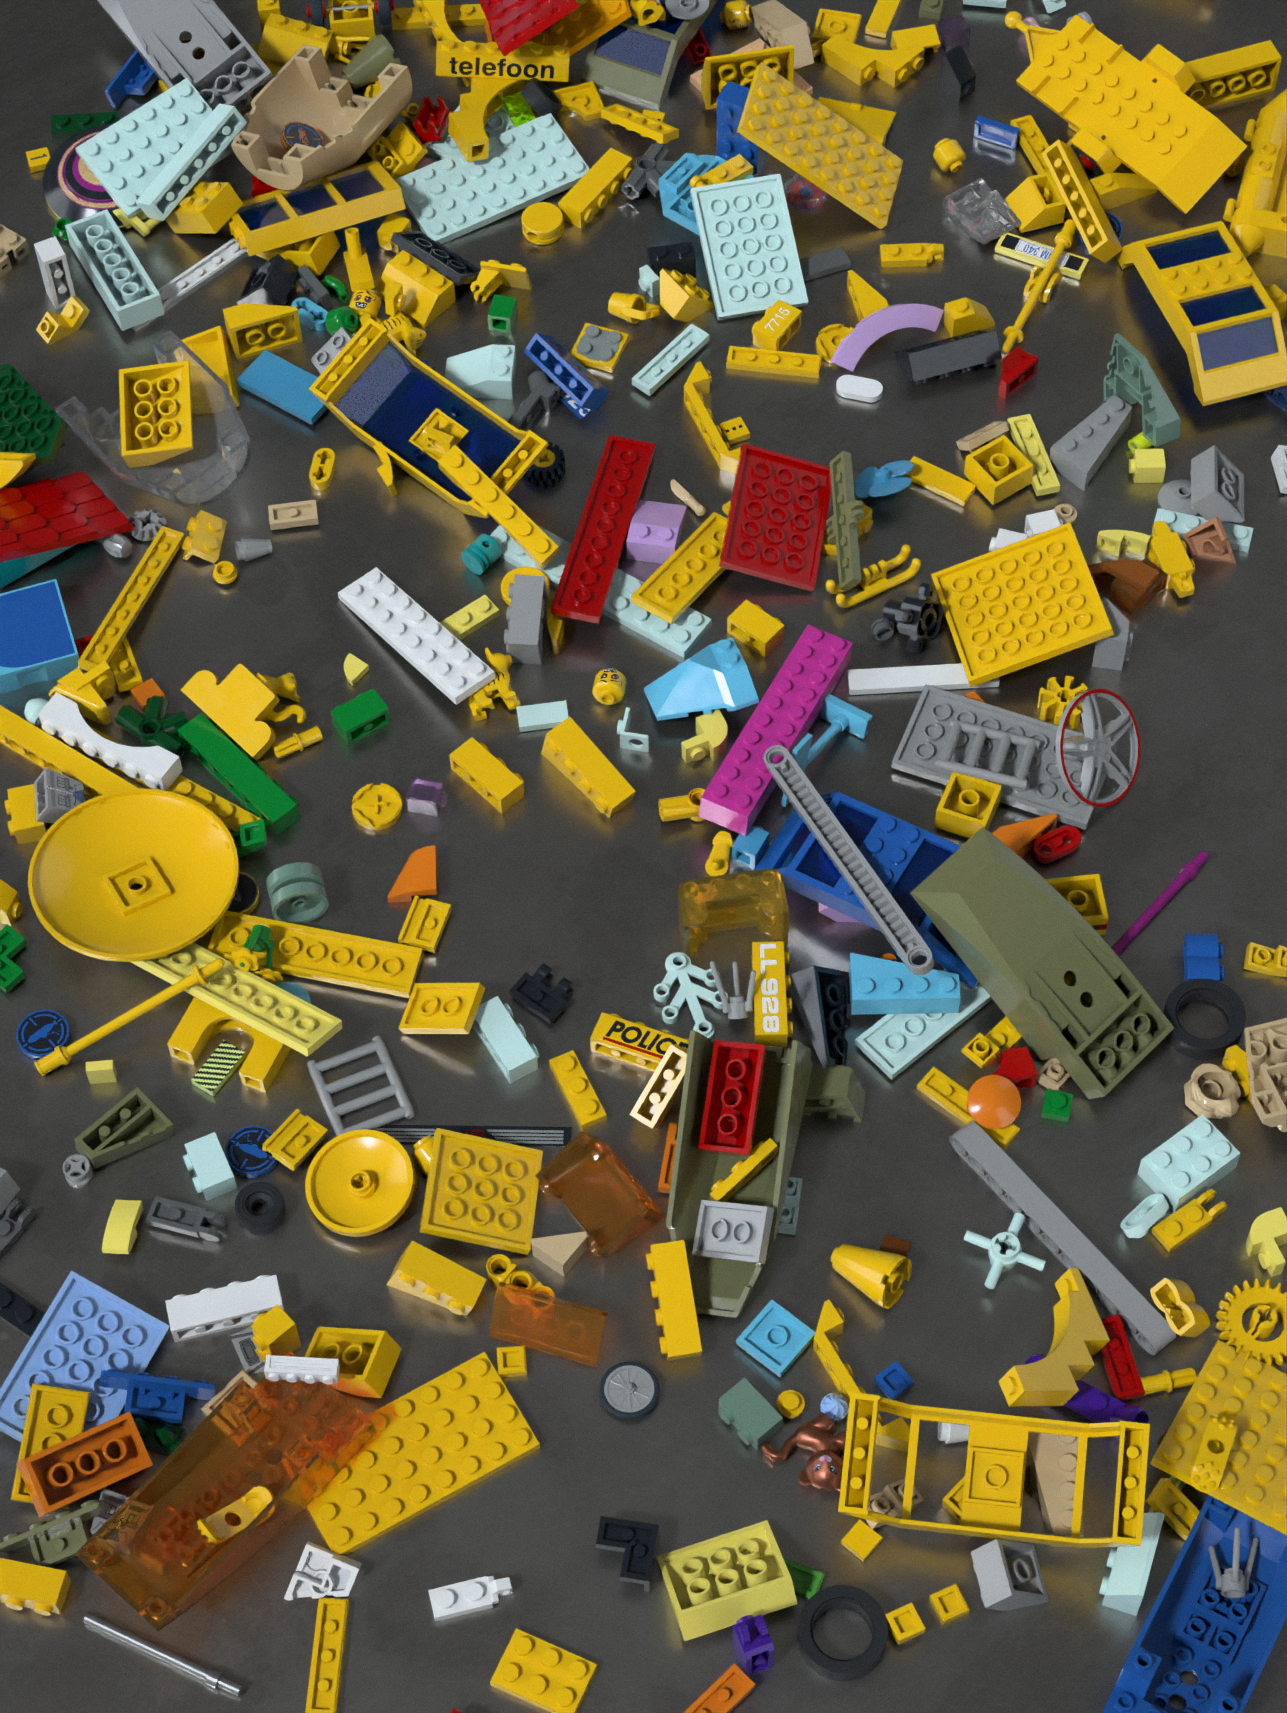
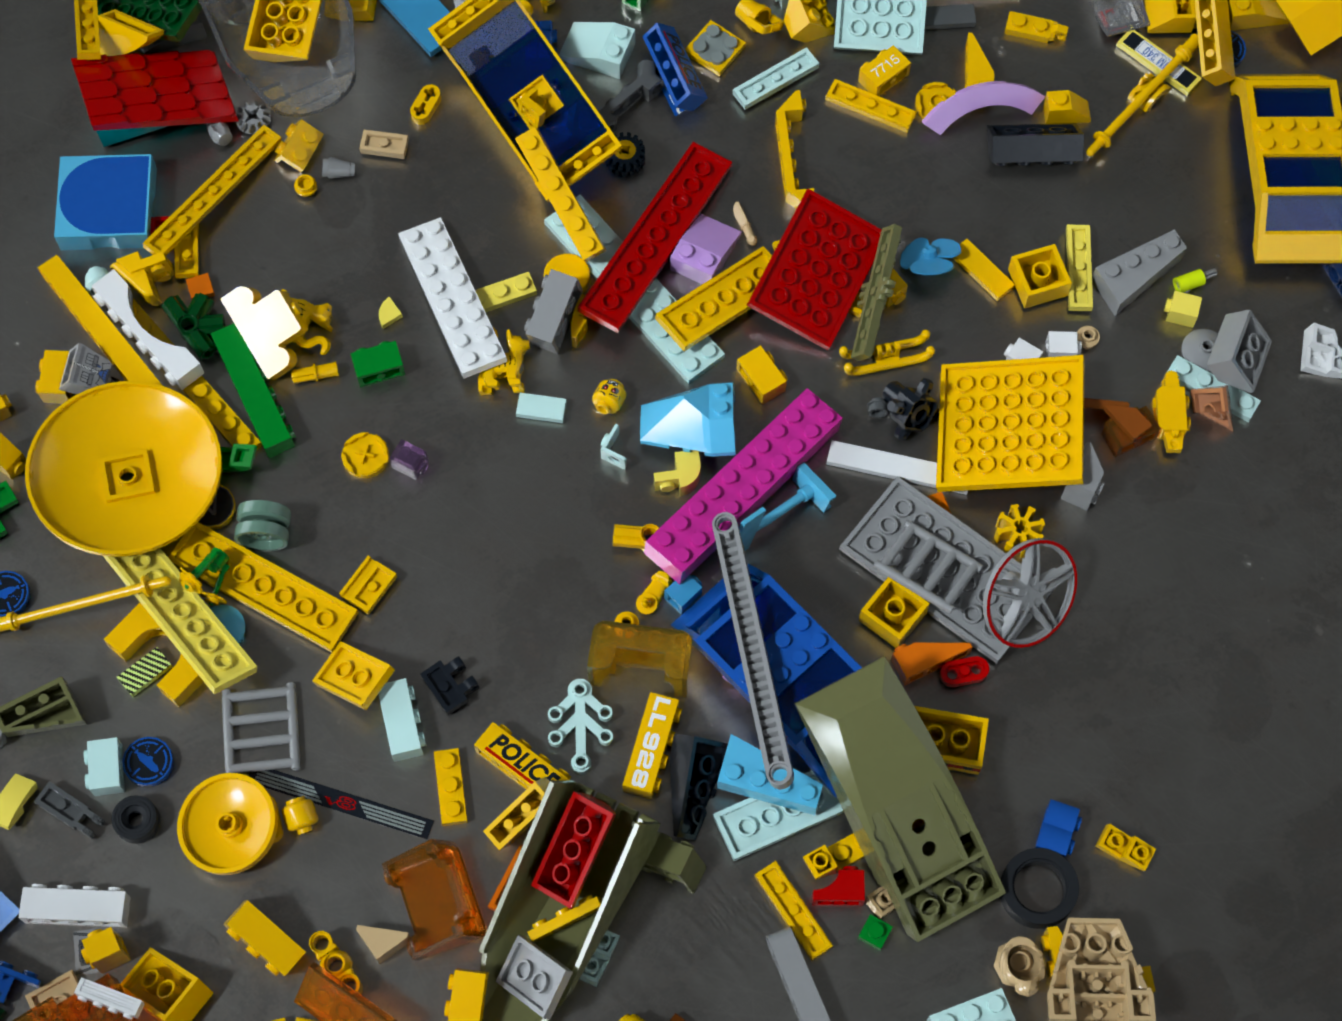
camera: 15 degrees right, 10 degrees up
light yellow tile [86,1060,117,1084] -> none
yellow plate [262,1109,328,1172] -> none
yellow slope [373,442,398,497] -> none
orange slope [388,845,437,903] -> none
yellow plate [420,1128,543,1255] -> none
yellow brick [449,737,525,814] -> none
teal piece [461,534,502,575] -> none
yellow wedge [541,716,636,818] -> none
light grey plant [710,961,756,1019] -> none
yellow tile [719,416,750,445] -> none
white tile [836,375,883,403] -> none
tan plate [956,421,1009,453] -> none
orange dish [967,1075,1021,1129] -> none
red slope [998,346,1039,399] -> none
light yellow slope [1095,530,1151,558] -> none
sand green wedge [1103,333,1182,447] -> none
magenta bar [1111,851,1209,956] -> none

